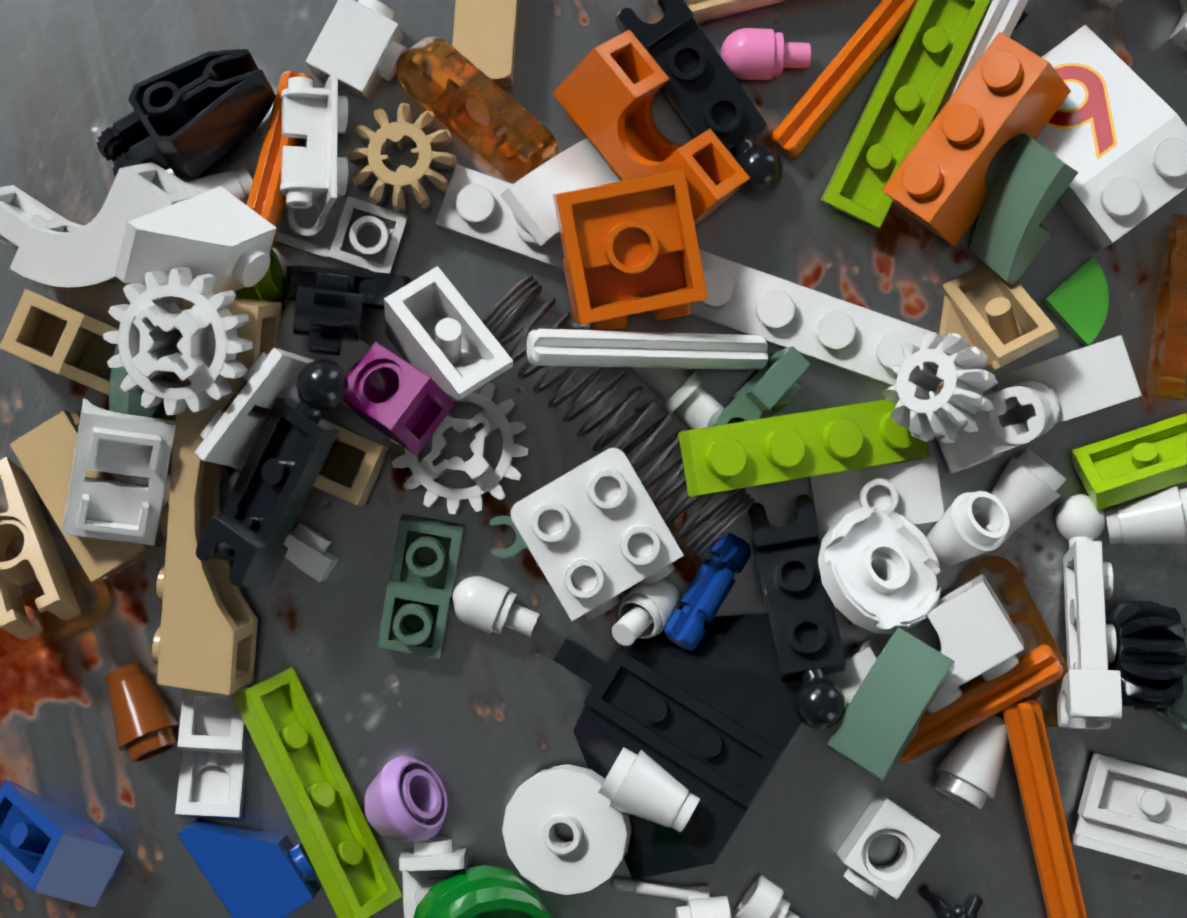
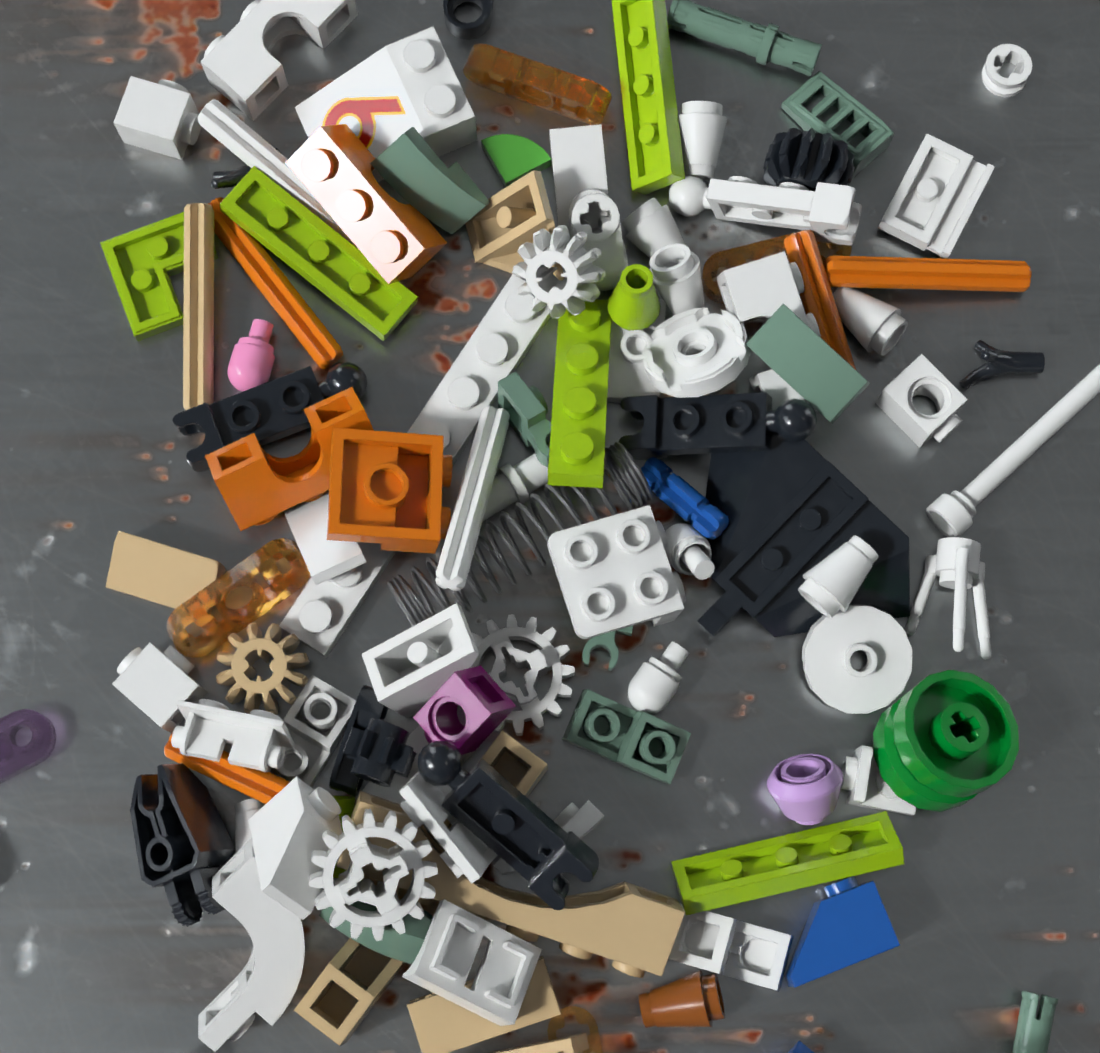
camera: 80 degrees left, 10 degrees down
none -> lime cone [607,264,661,331]

